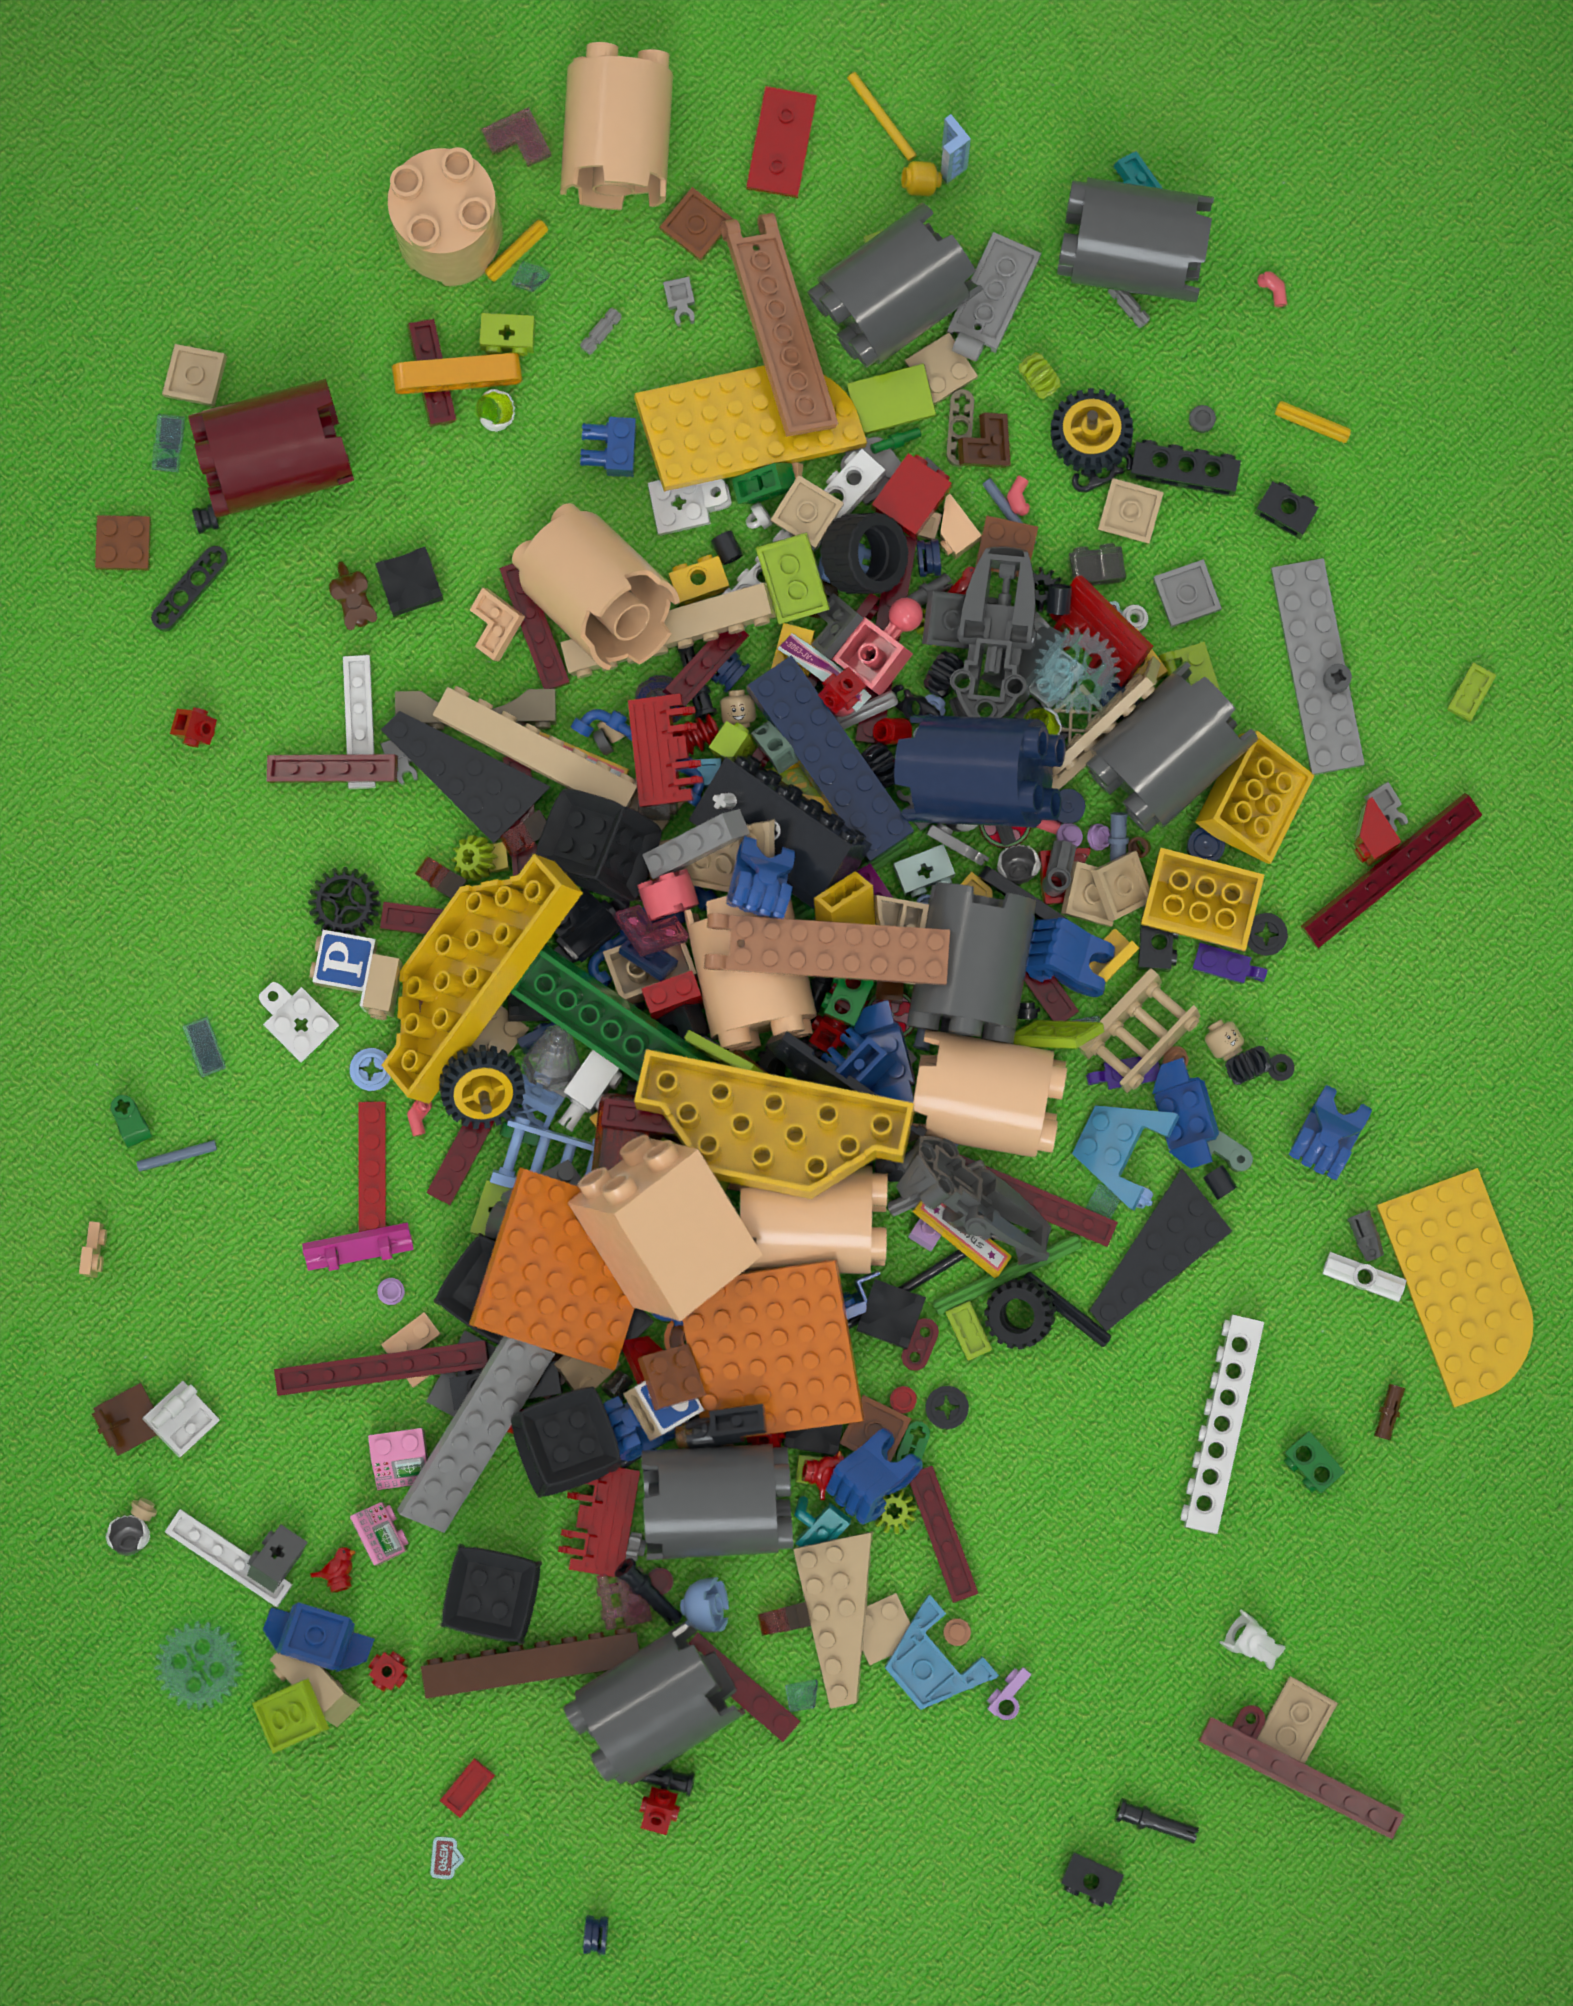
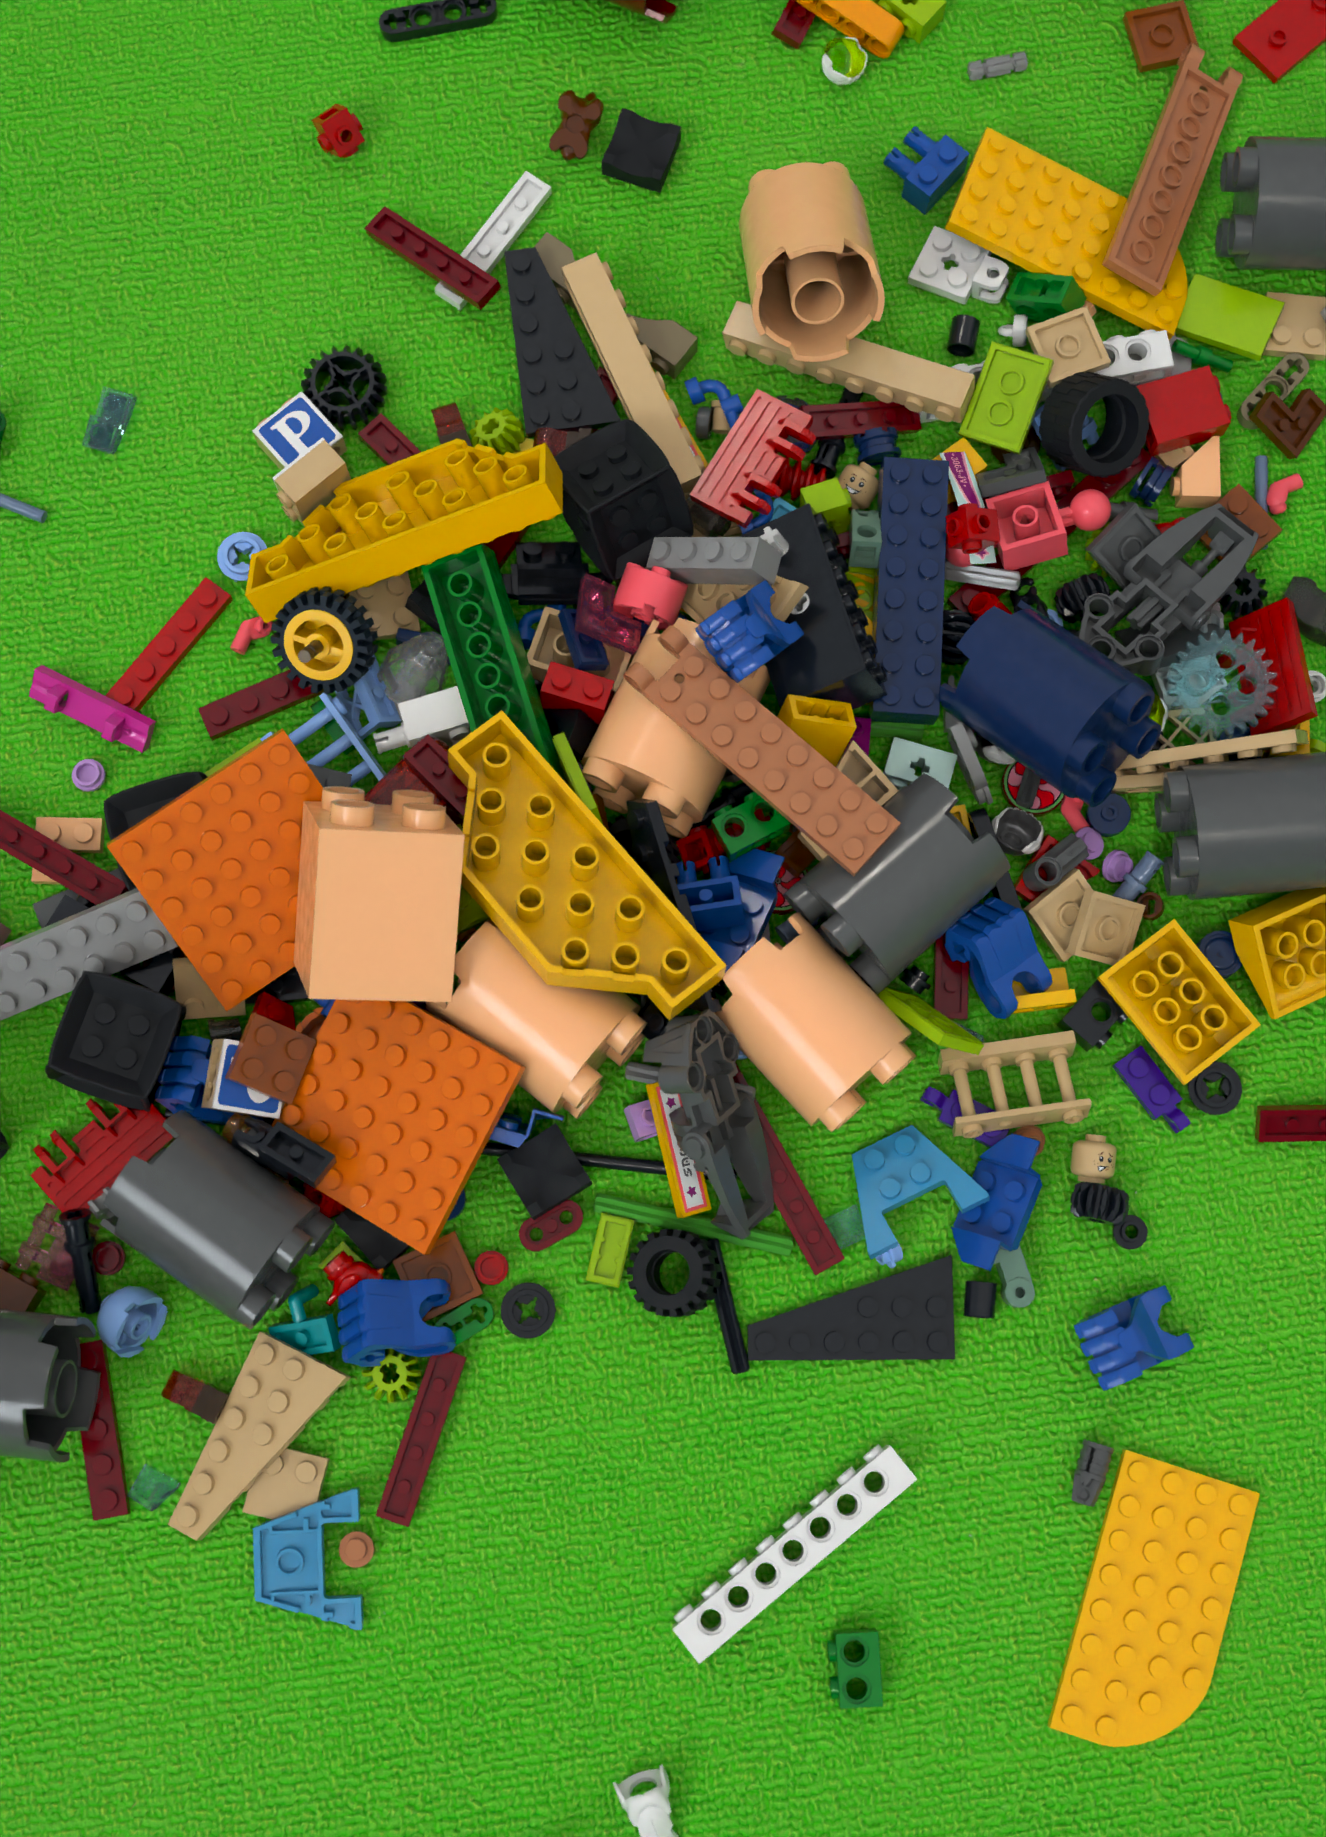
camera: 35 degrees right, 5 degrees down
white plate [259,982,339,1062] -> none
light grey plate [381,740,418,785] -> none
light nougat plate [470,587,525,661] -> none
dark red plate [499,563,570,689] -> none
light grey plate [663,277,695,326] -> none
yellow brick [669,555,729,607] -> none
lavender plate [987,1667,1031,1720] -> none
black beam [1046,584,1072,615] -> none
white piece [1322,1252,1407,1302] -> none
reddish brown pin [1374,1384,1405,1441] -> none

